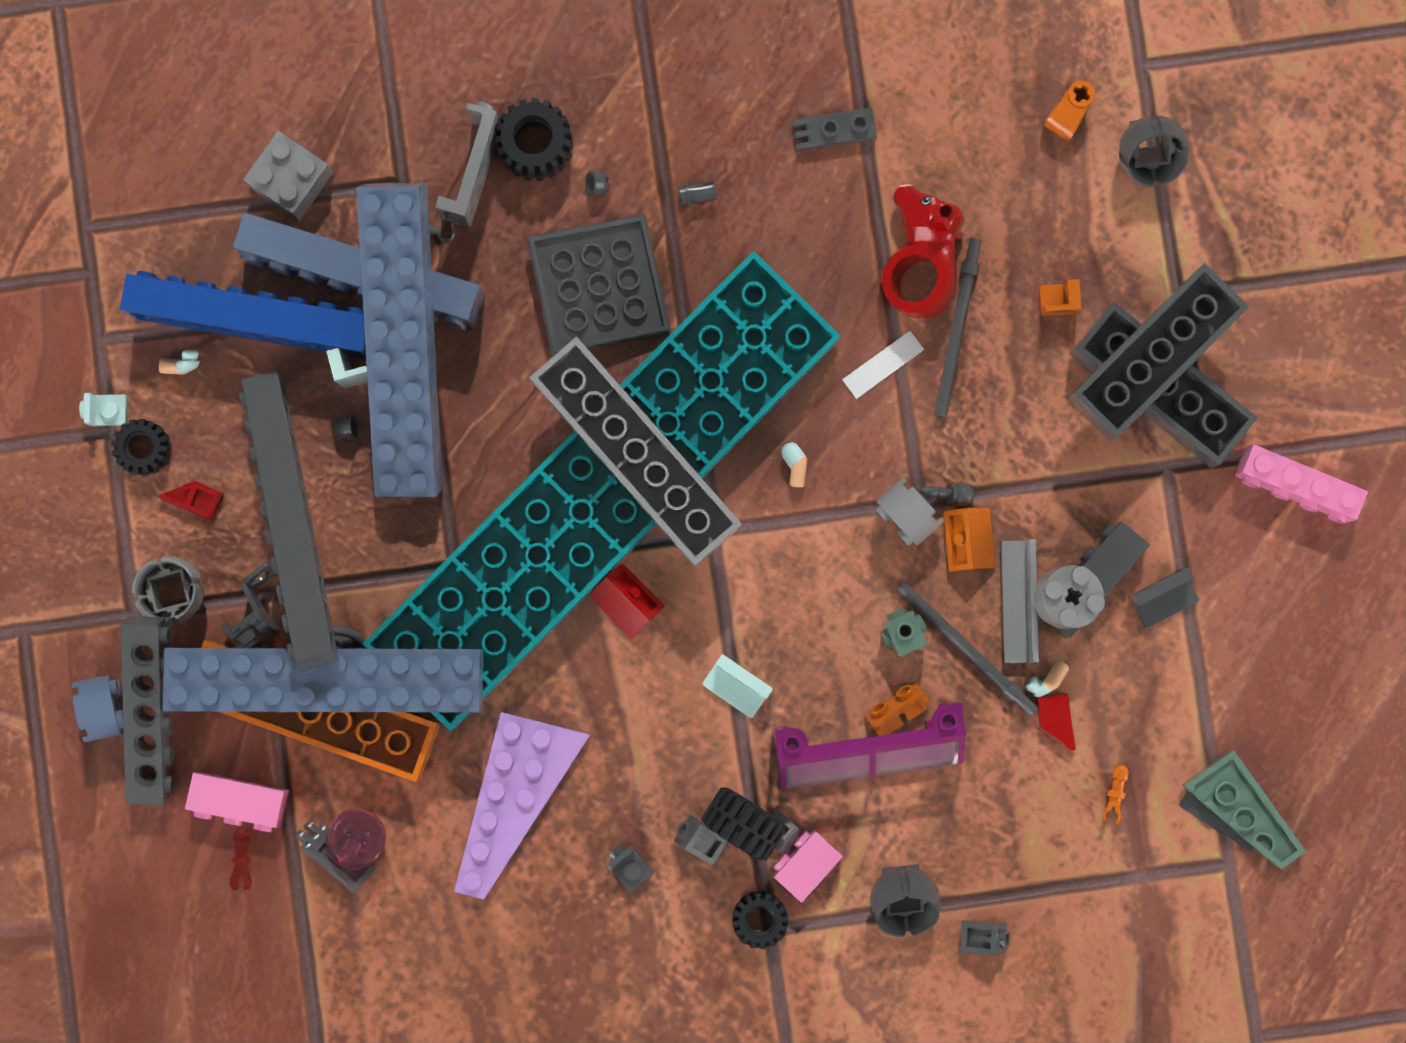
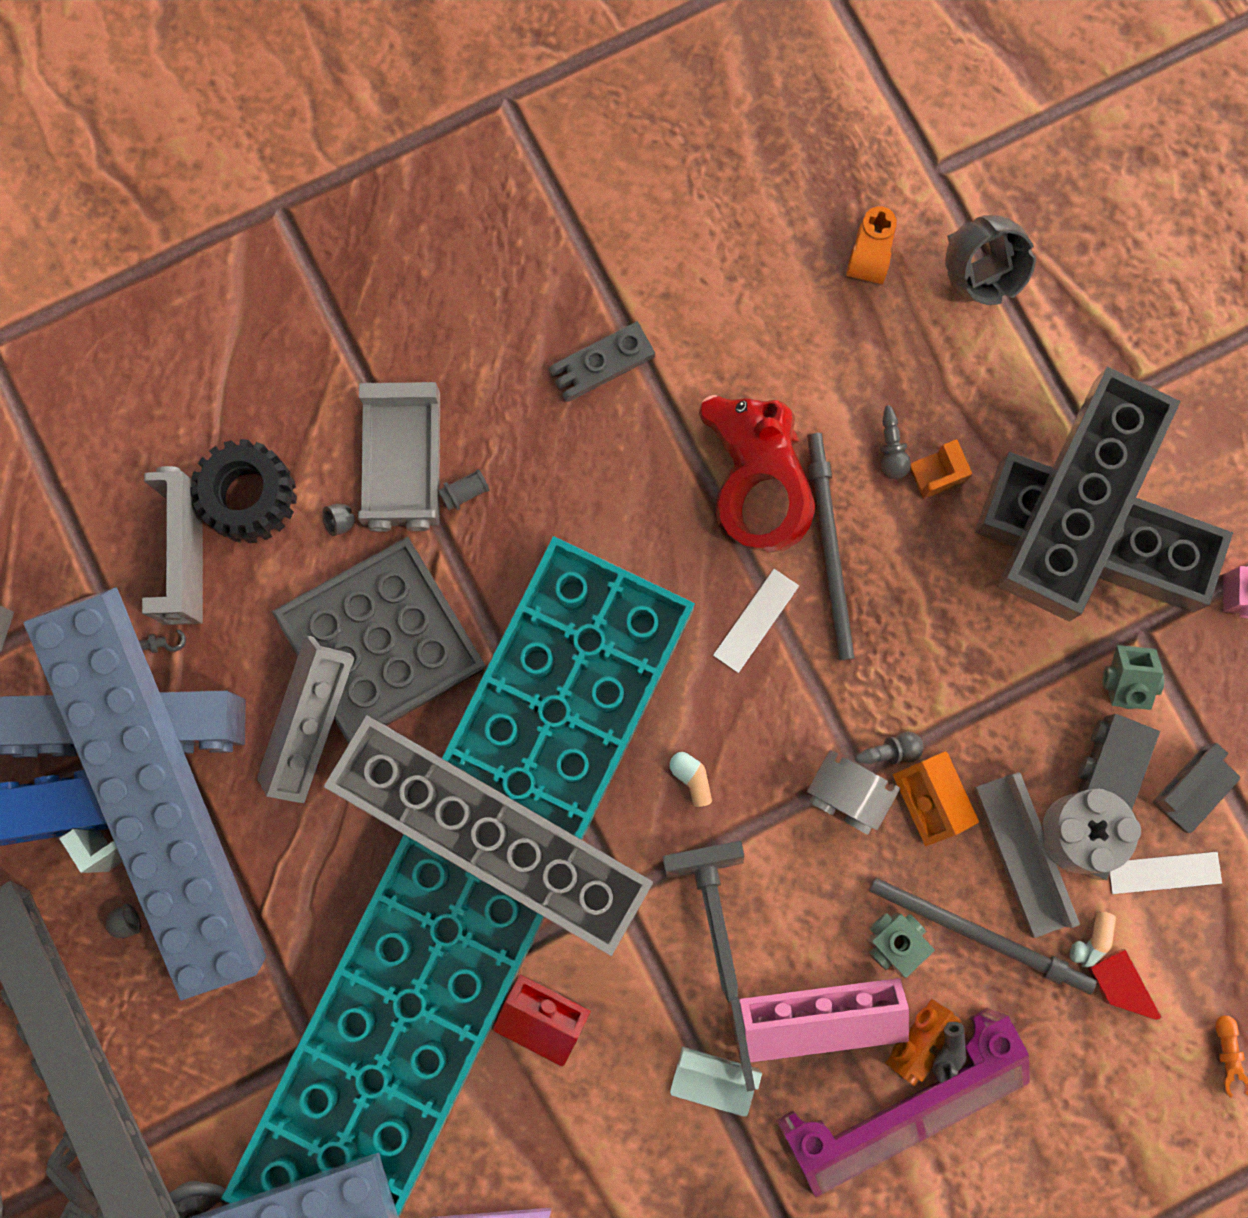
camera: 15 degrees left, 5 degrees down
none -> light grey panel [257,635,354,804]
none -> light grey panel [358,382,440,532]
none -> dark grey piece [663,841,755,1092]
none -> bright pink brick [740,978,909,1062]
none -> dark grey bar [880,405,911,479]
none -> dark grey arm [932,1022,966,1083]
none -> sand green brick [1102,645,1164,710]
none -> white sticker [1110,852,1222,894]

